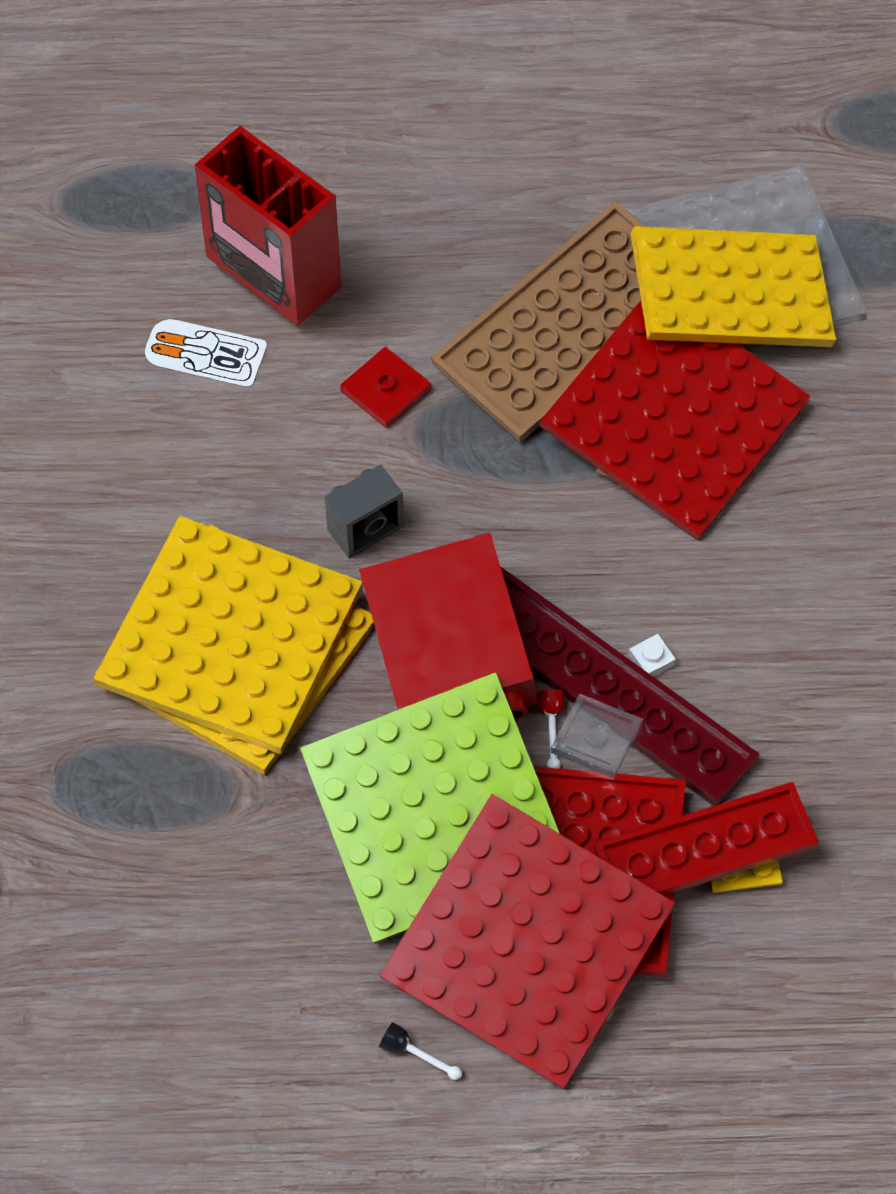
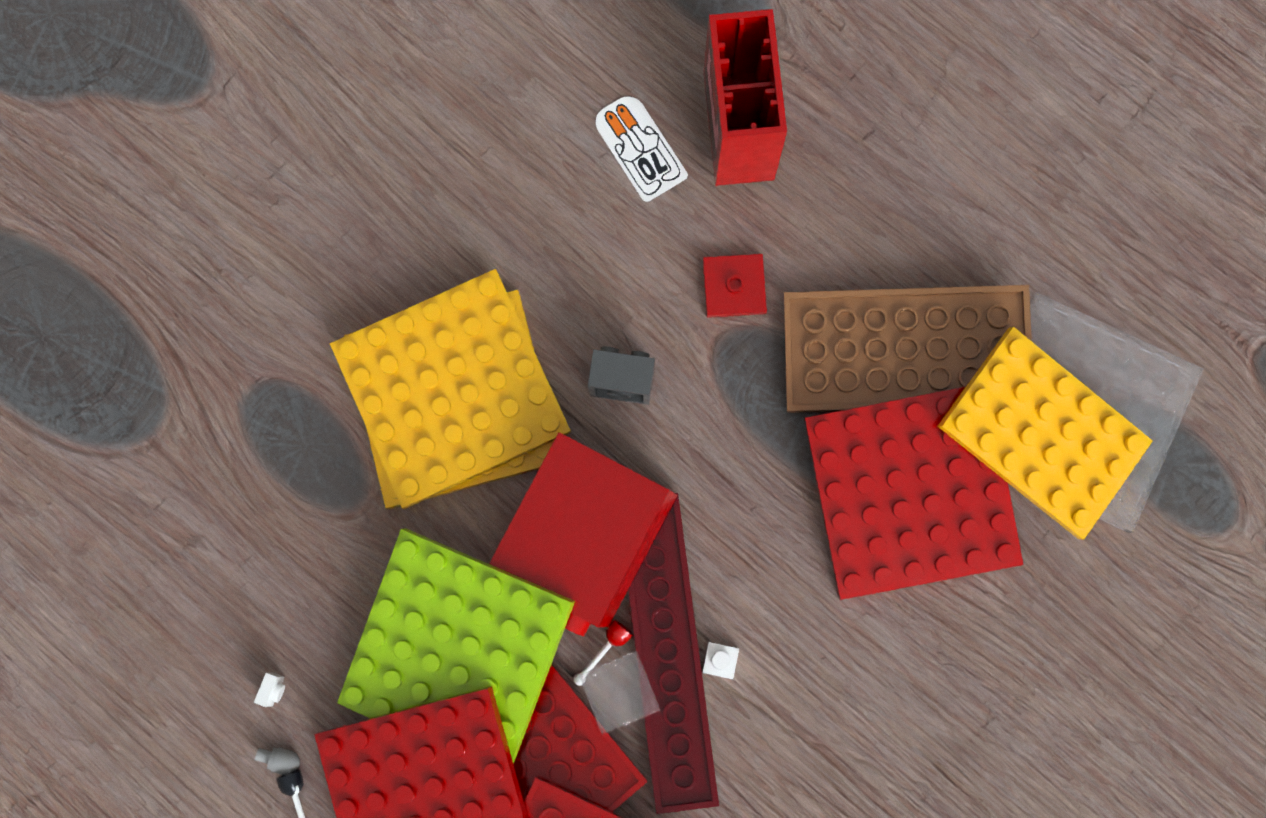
camera: 45 degrees right, 20 degrees up
none -> white plate [254,672,285,707]
none -> light grey cylinder [255,747,300,776]

